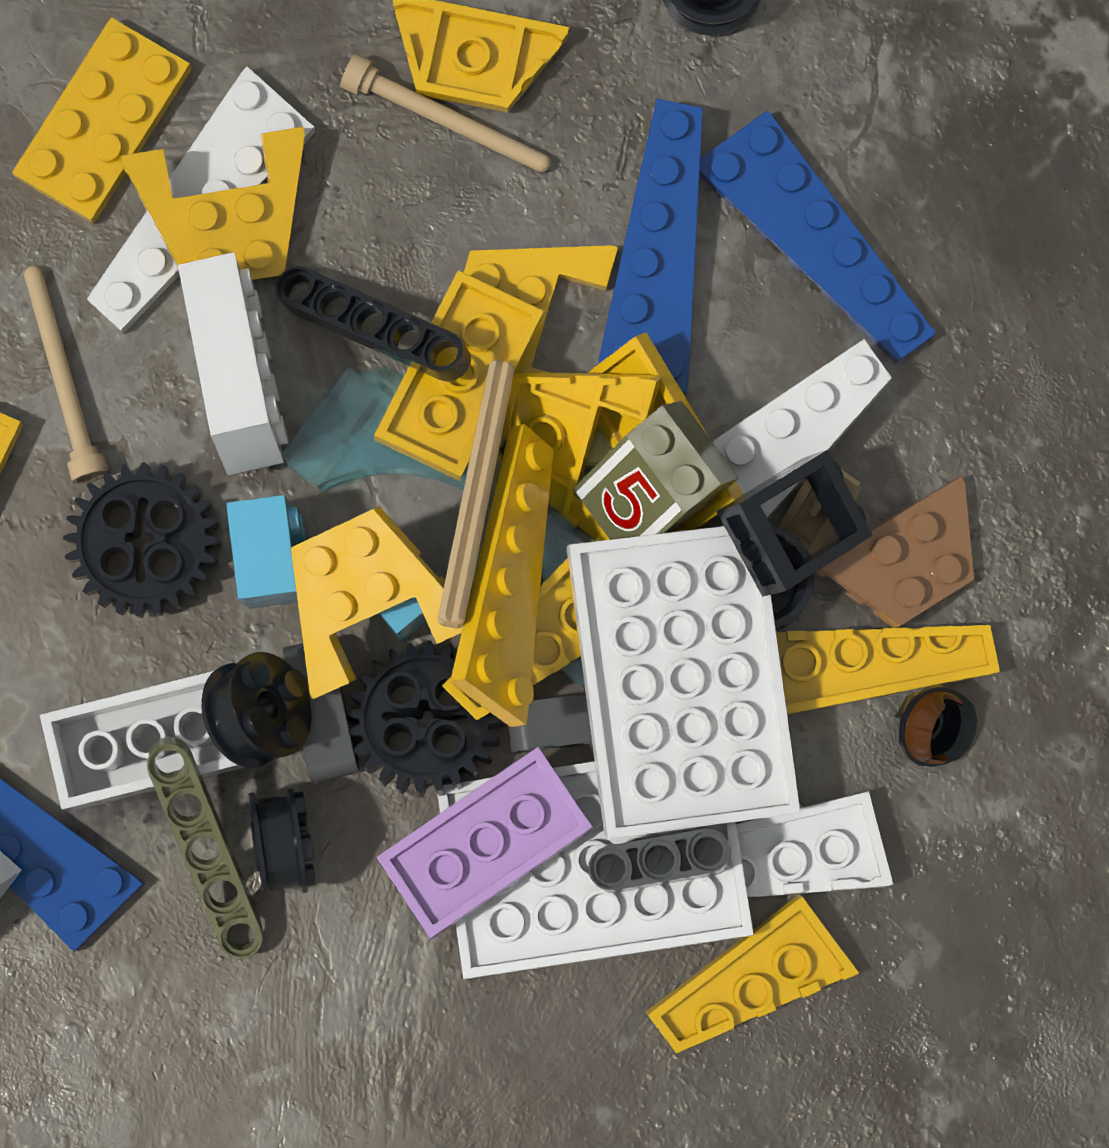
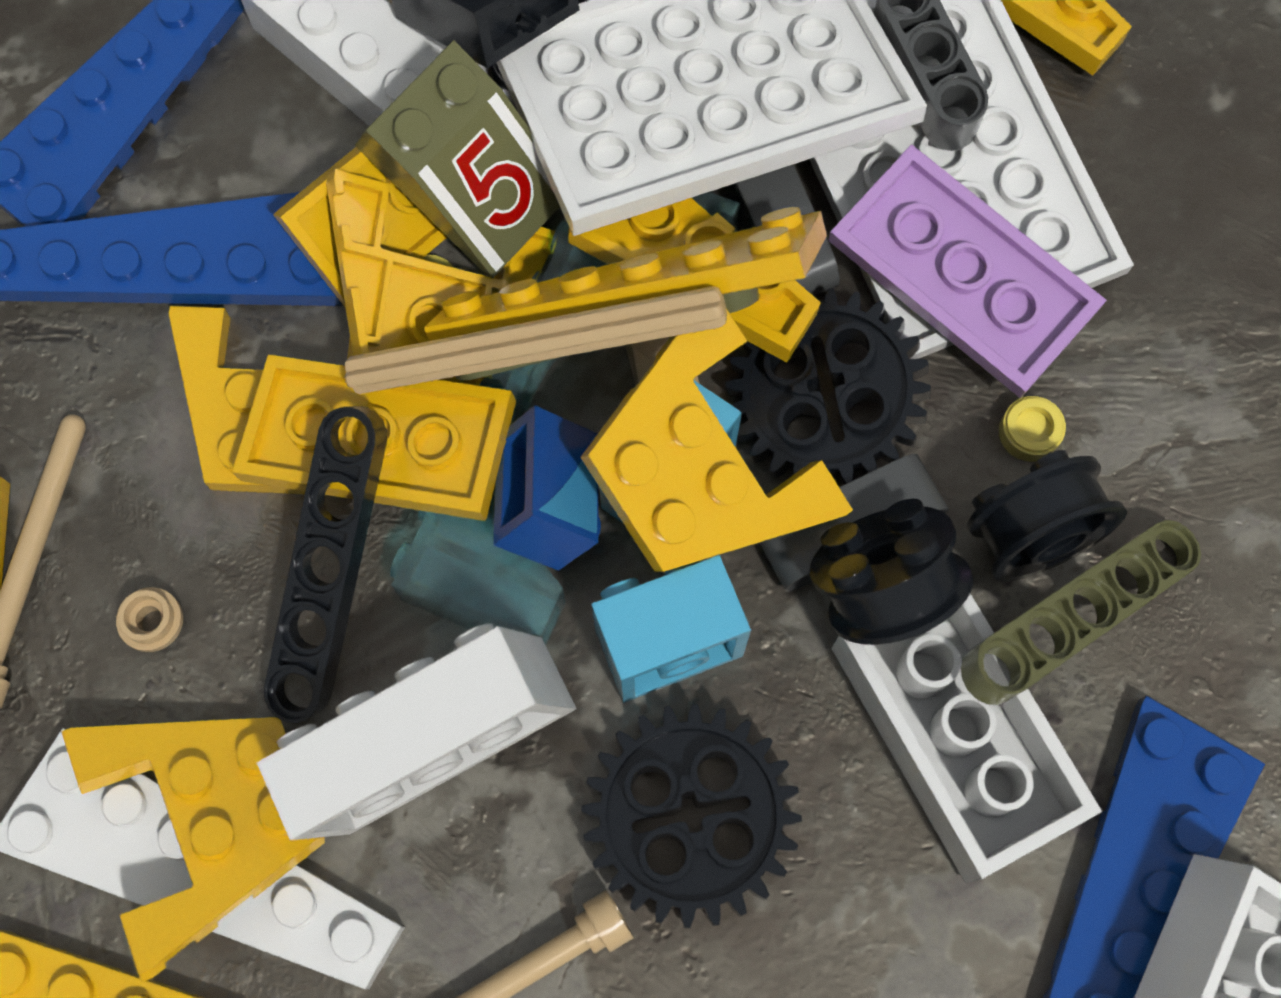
camera: 105 degrees left, 10 degrees down
none -> tan plate [116,587,183,652]
none -> blue brick [493,405,601,571]
none -> light yellow tile [999,396,1066,462]

